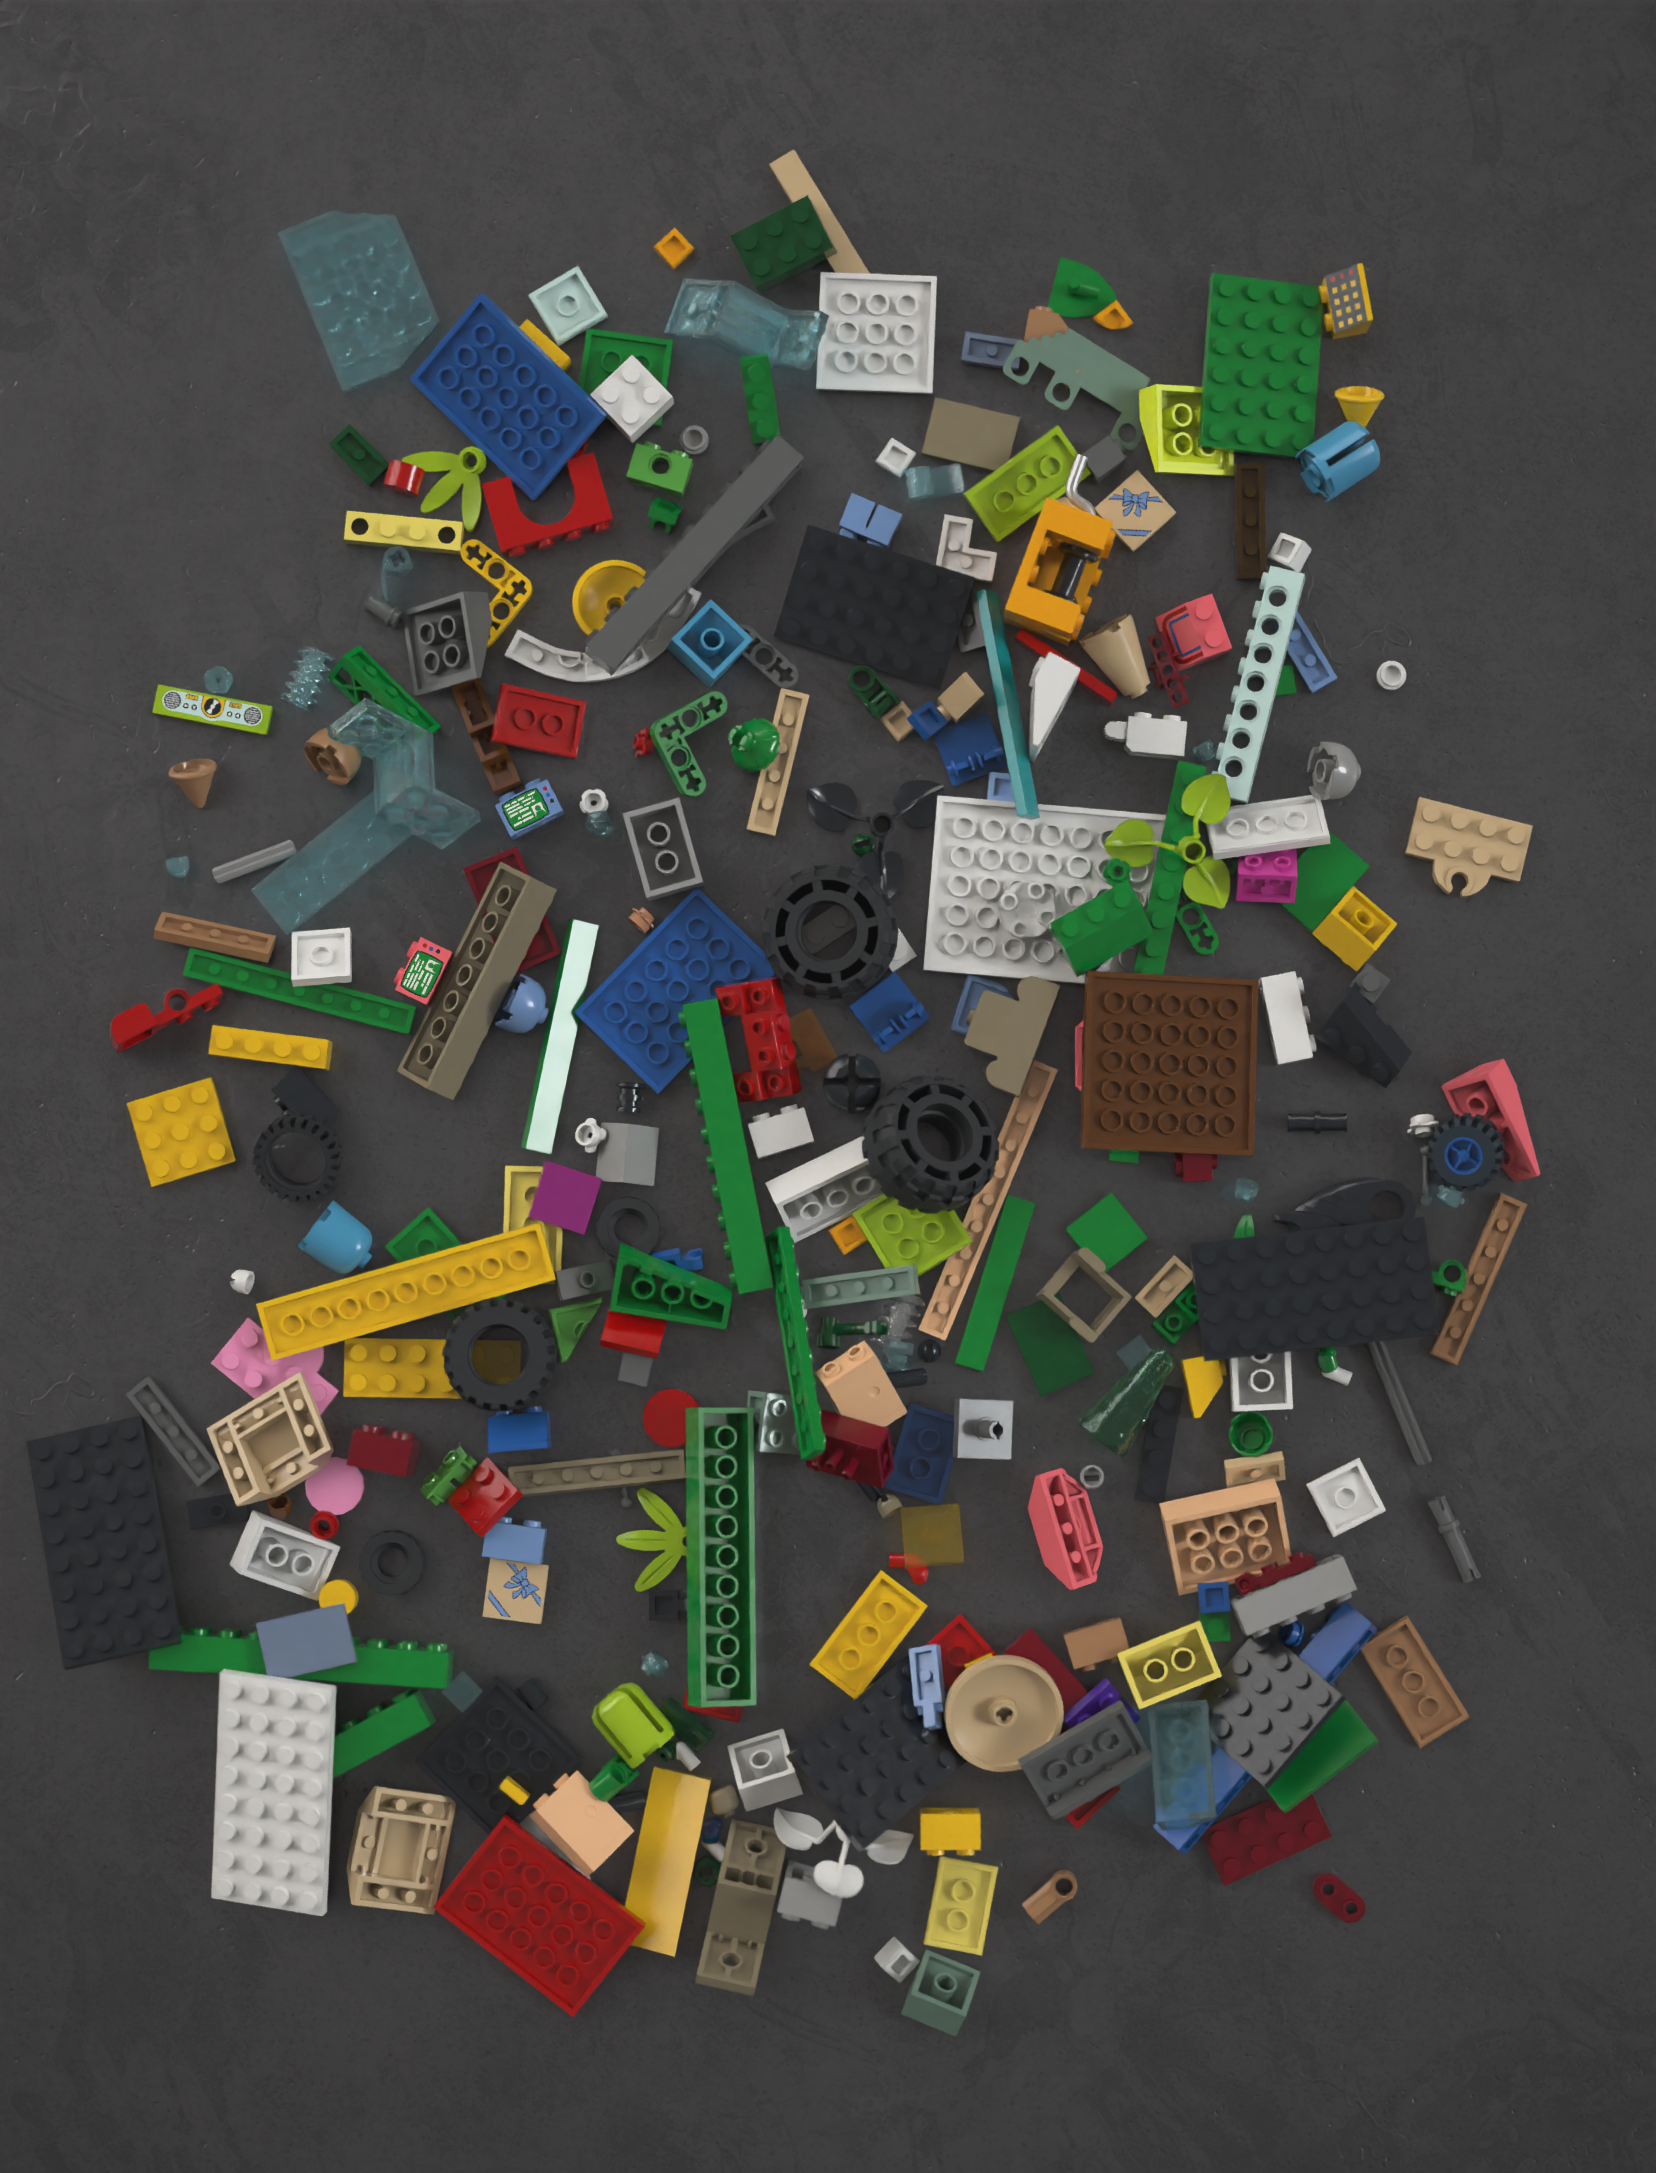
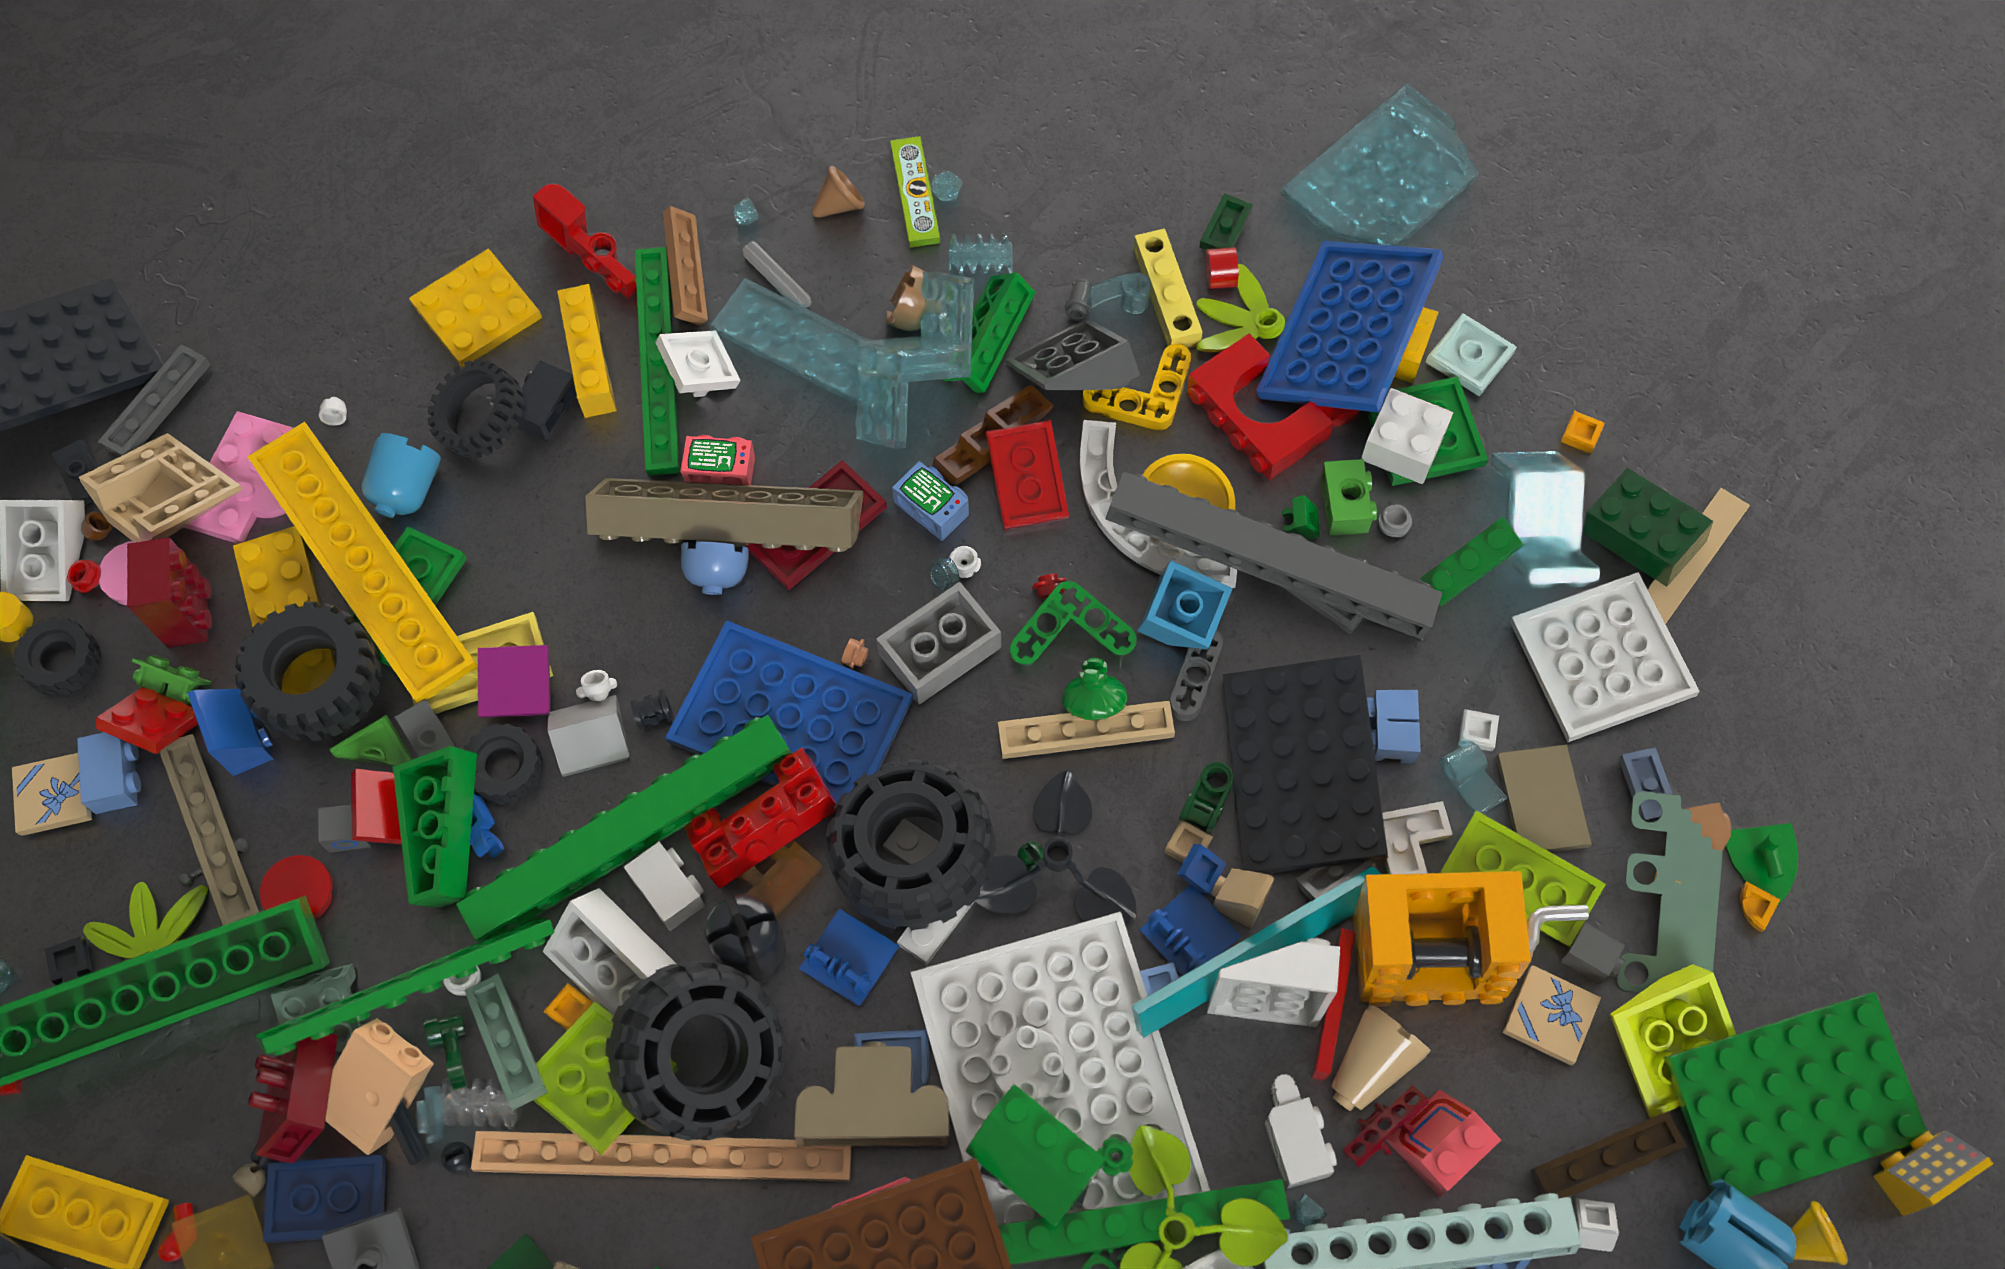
camera: 65 degrees right, 20 degrees down
tile [521,919,599,1154] -> none
green tile [955,1195,1035,1372] -> none

